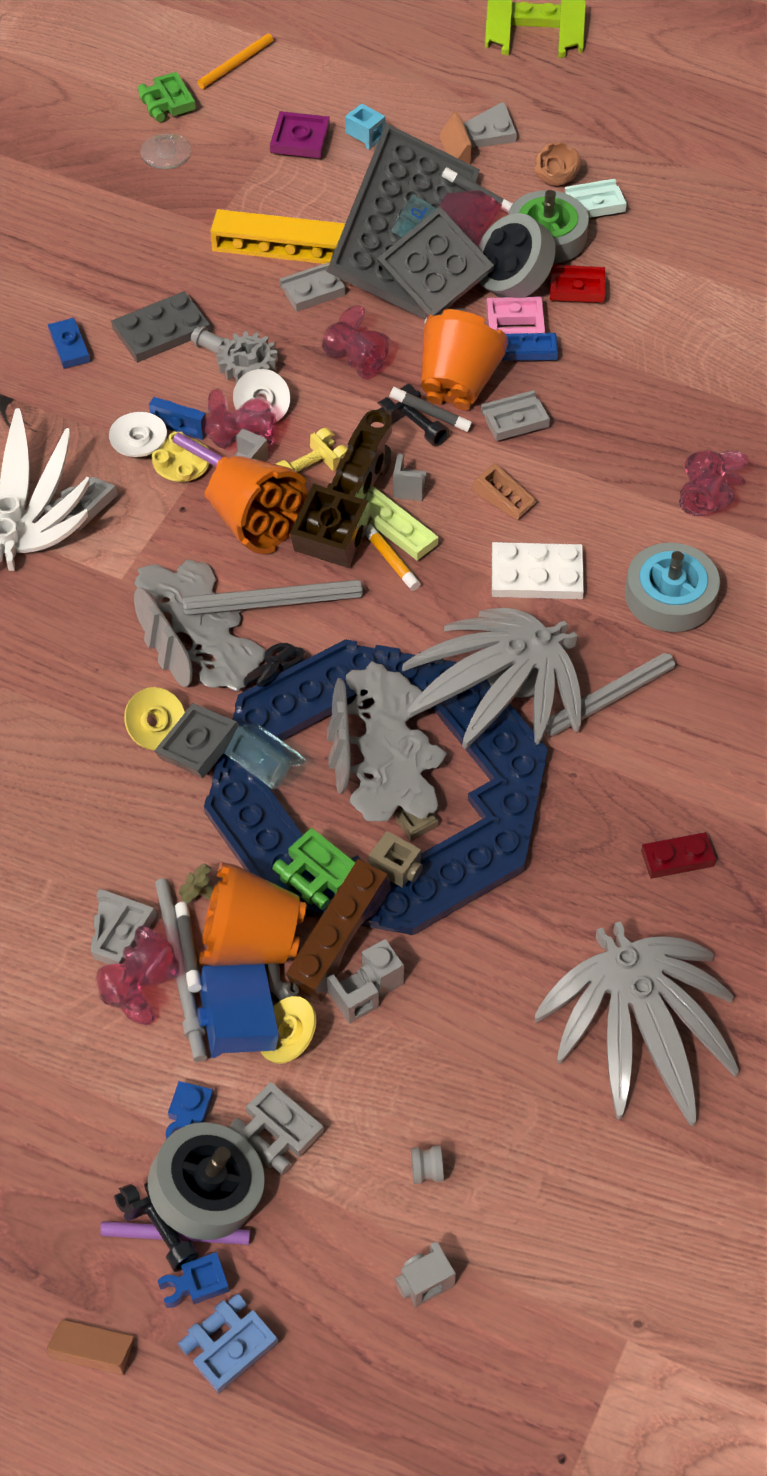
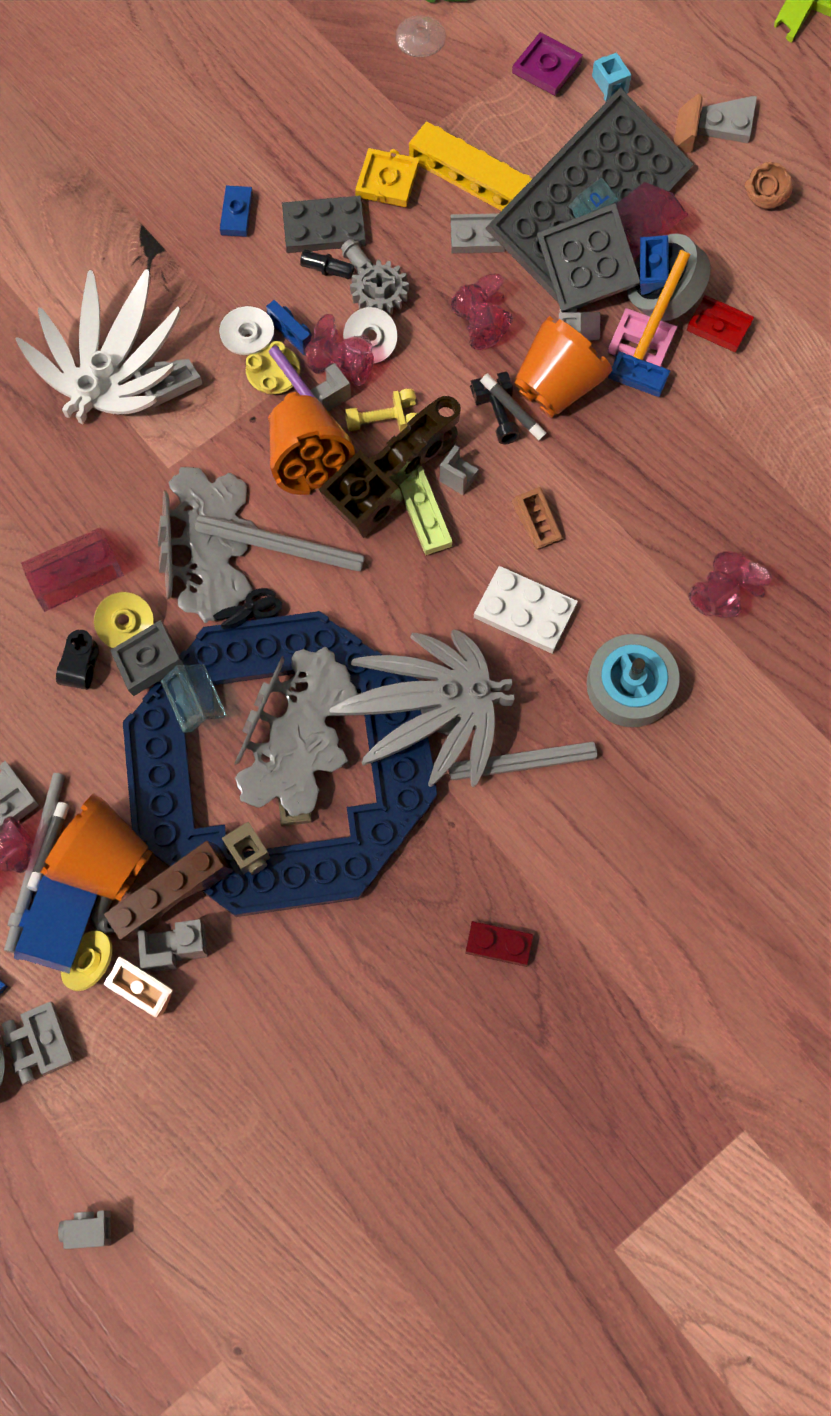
camera: 25 degrees right, 15 degrees up
olive plant [178,863,214,903] -> none
bright green plate [272,828,355,910] -> none
light orange bar [365,523,421,591] -> none
light grey wheel [411,1145,444,1184] -> none
dark grey bar [441,167,513,213] -> none
light grey plate [481,390,550,441] -> none
wheel [508,190,589,264] -> none
light grey plant [534,921,739,1126] -> none
light aqua plate [564,179,627,218] -> none
none -> clear pink slope [21,527,124,612]
none -> black piece [56,630,99,690]
none -> light nougat slope [104,956,173,1018]
none -> black axle [300,249,354,279]
none -> yellow plate [355,148,419,207]
none -> light orange bar [633,250,691,360]
none -> blue slope [640,235,669,295]

